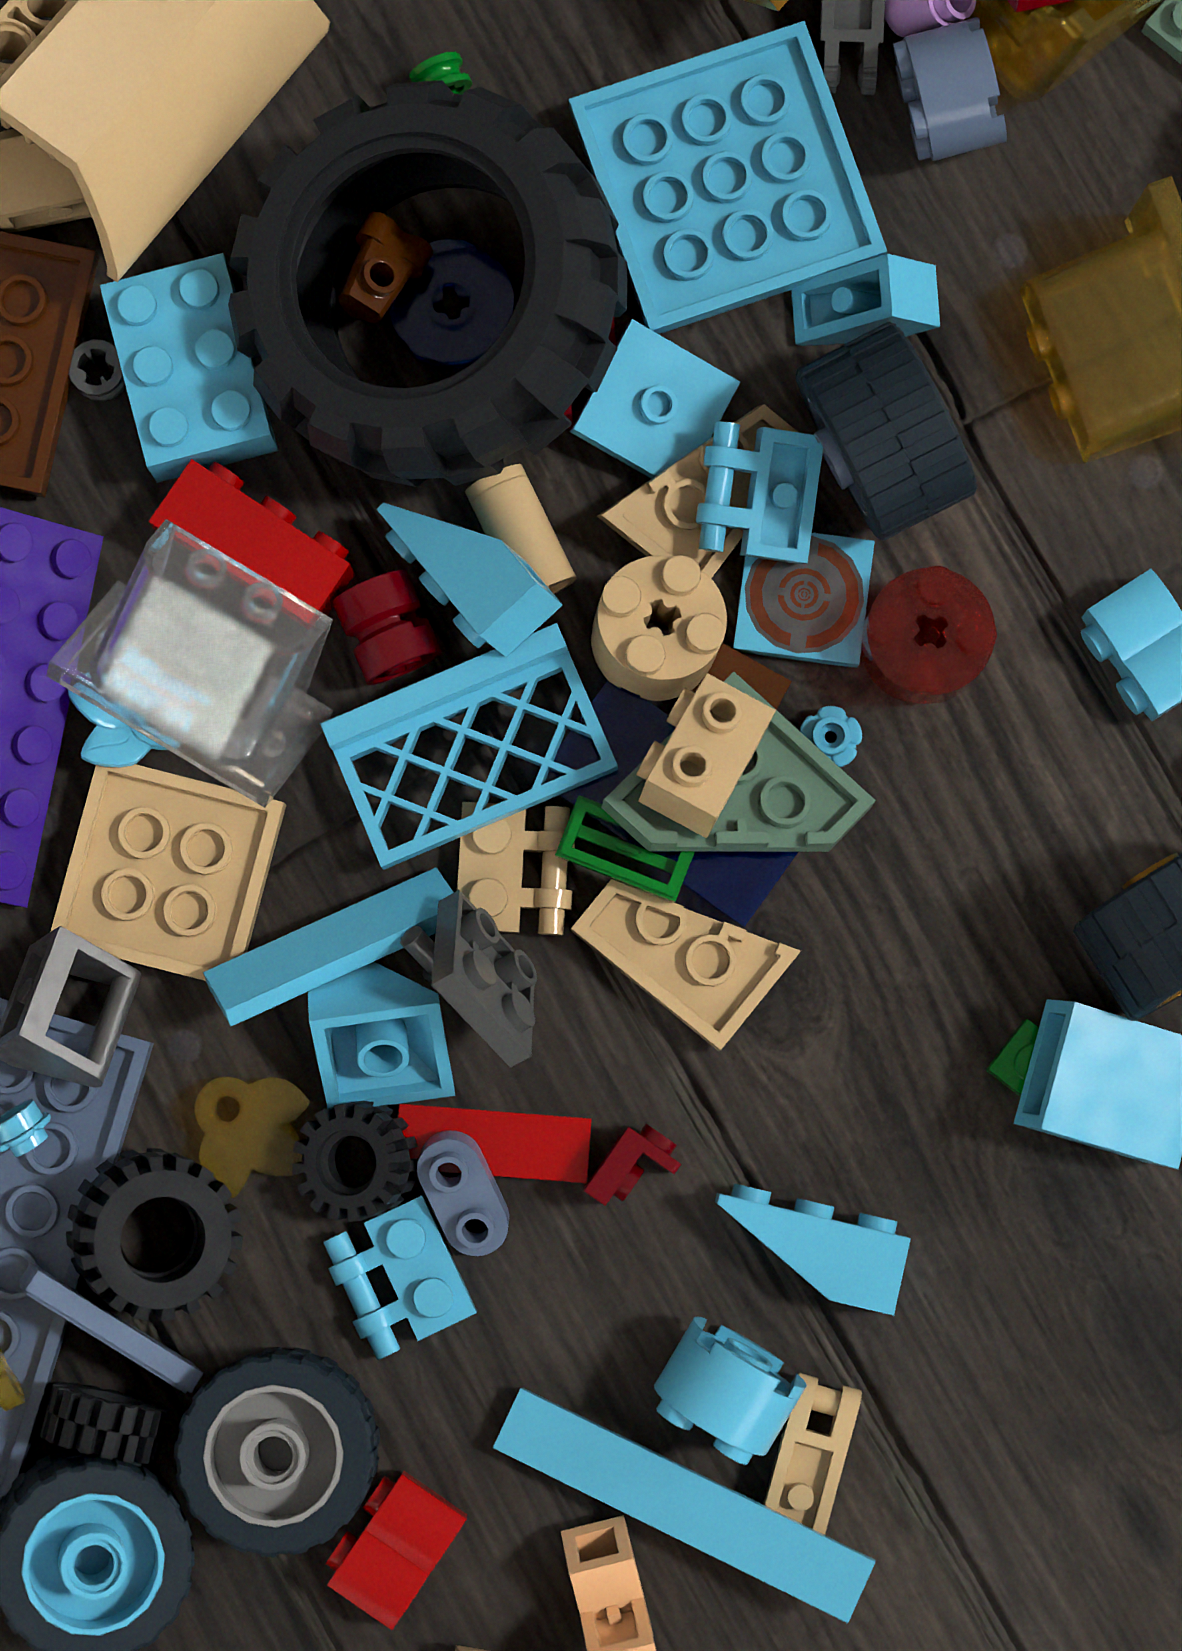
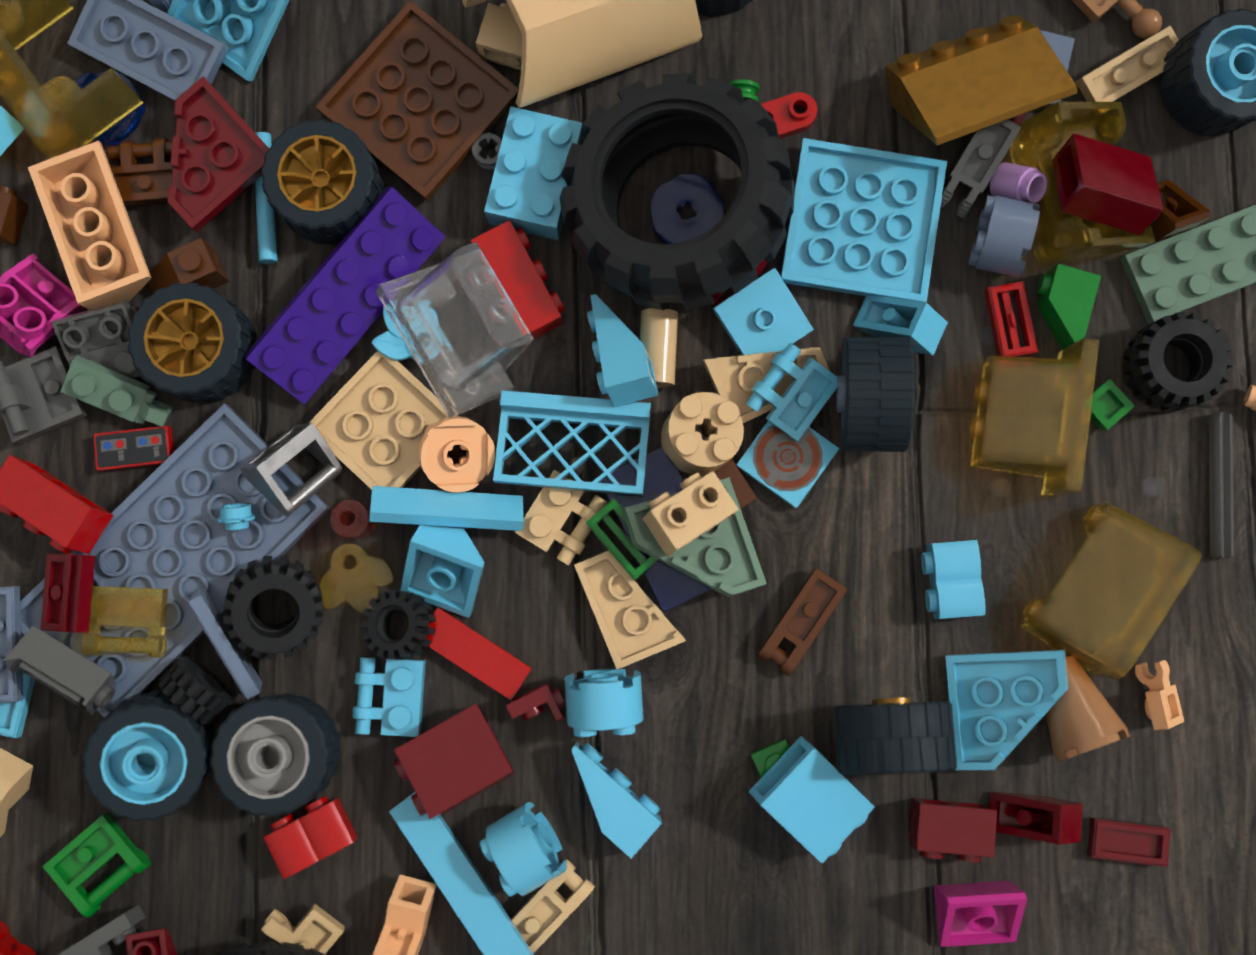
camera: 30 degrees right, 0 degrees up
dark red wheel [332,570,442,685] -> none
reddish brown plate [338,211,434,324] -> none
dark grey plate [400,890,537,1067] -> none
sand blue plate [417,1130,509,1256] -> none
medium azure plate [800,706,862,767] -> none
clear red brick [861,566,997,704] -> none
none -> clear red brick [330,500,375,539]
none -> dark red brick [393,703,515,820]
none -> light nougat plate [418,416,495,492]
none -> medium azure brick [564,668,644,737]
none -> reddish brown plate [757,568,848,676]
none -> red plate [761,92,817,139]
none -> red tile [984,281,1038,360]
none -> green slope [1036,263,1101,353]

